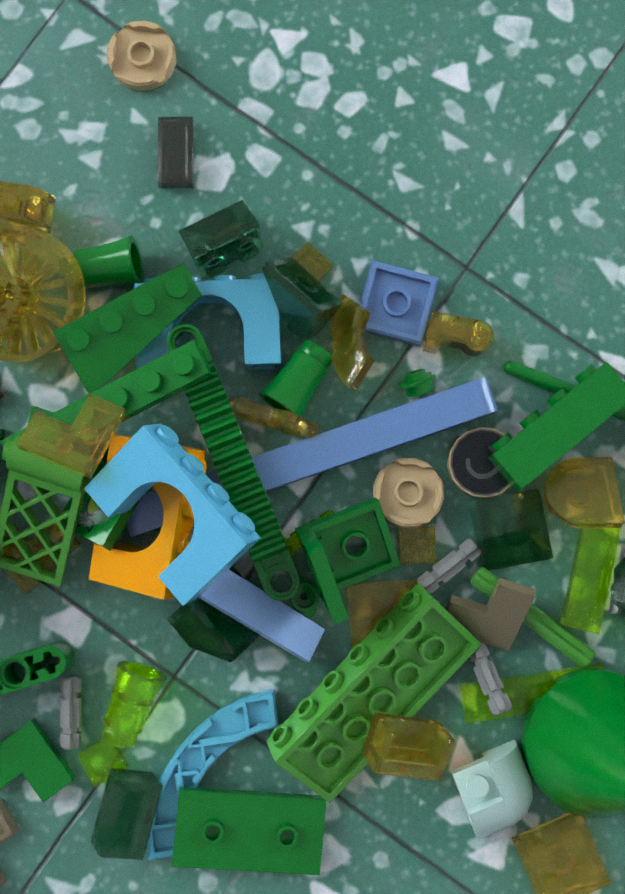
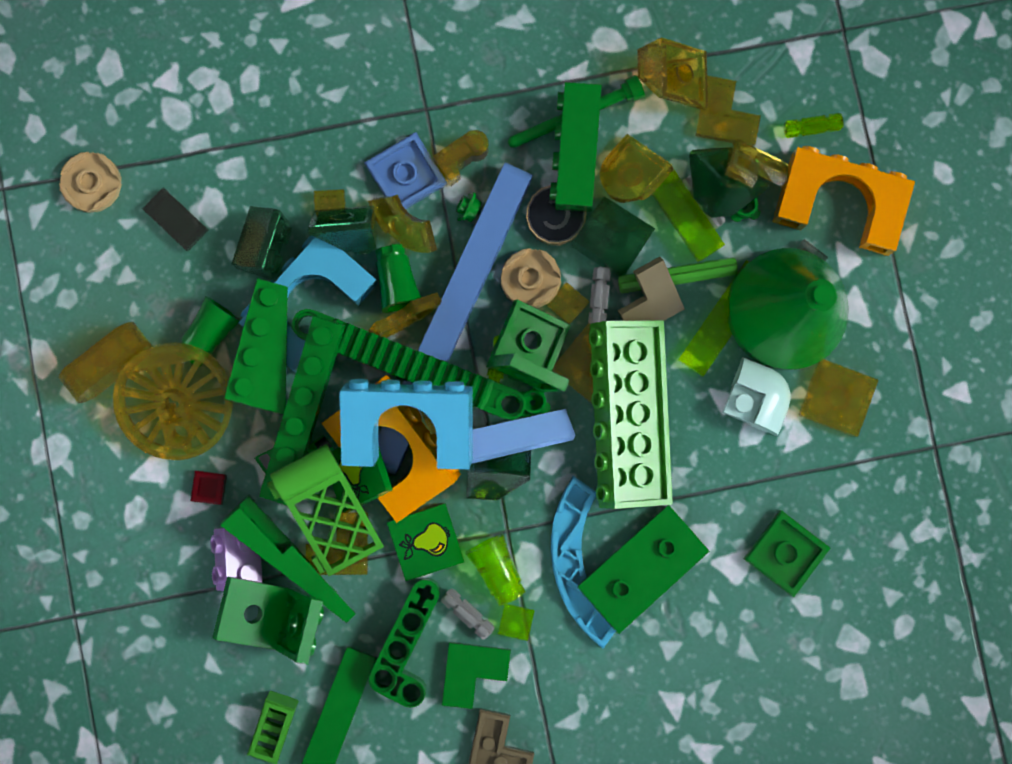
camera: 50 degrees left, 0 degrees up
clear yellow tile [17,394,126,479] -> none
clear green panel [91,768,163,860] -> none
clear yellow panel [362,712,455,781] -> none
light grey axle [468,642,512,715] -> none
none -> green tile [387,503,465,581]

